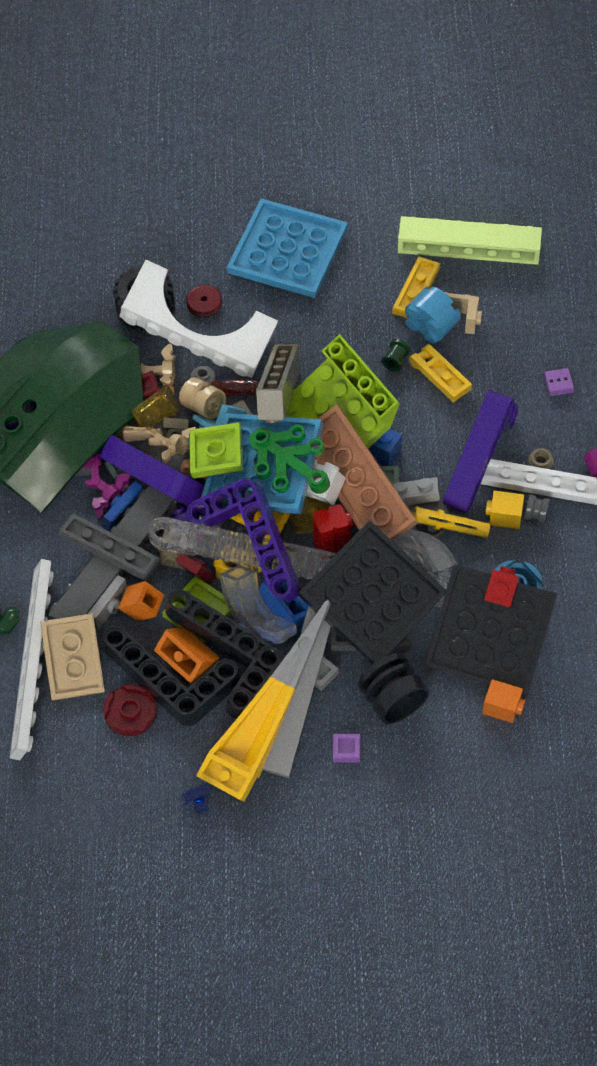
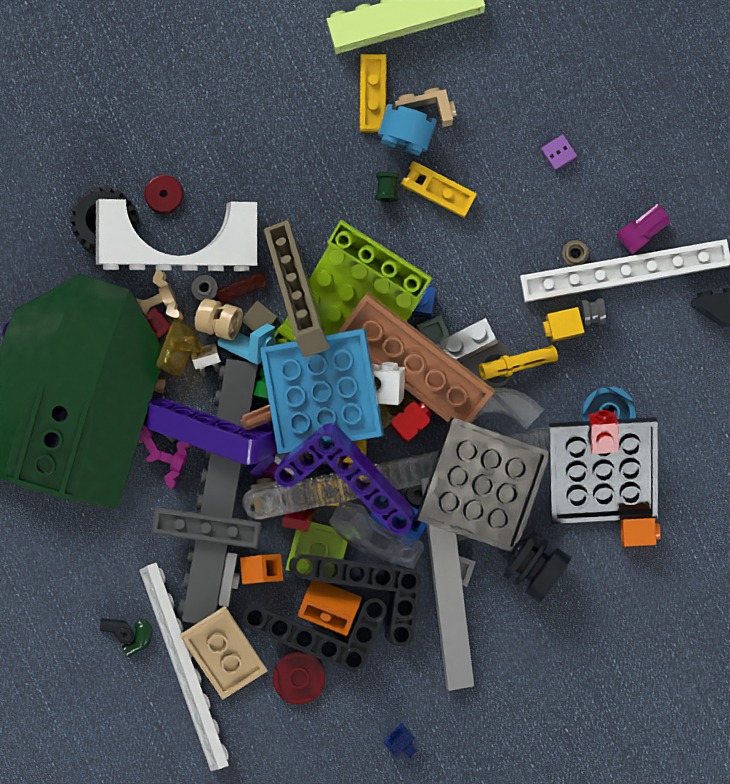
camera: 20 degrees left, 25 degrees up
blue plate [102,481,142,531] -> none
tan piece [123,426,196,464] -> none
lime plate [190,422,243,478] -> none
yellow plate [196,600,331,802] -> none
dark azure plate [227,198,348,298] -> none
green plant [249,424,330,494] -> none
medium lavender tile [333,734,360,762] -> none
dark purple beam [443,390,519,513] -> none

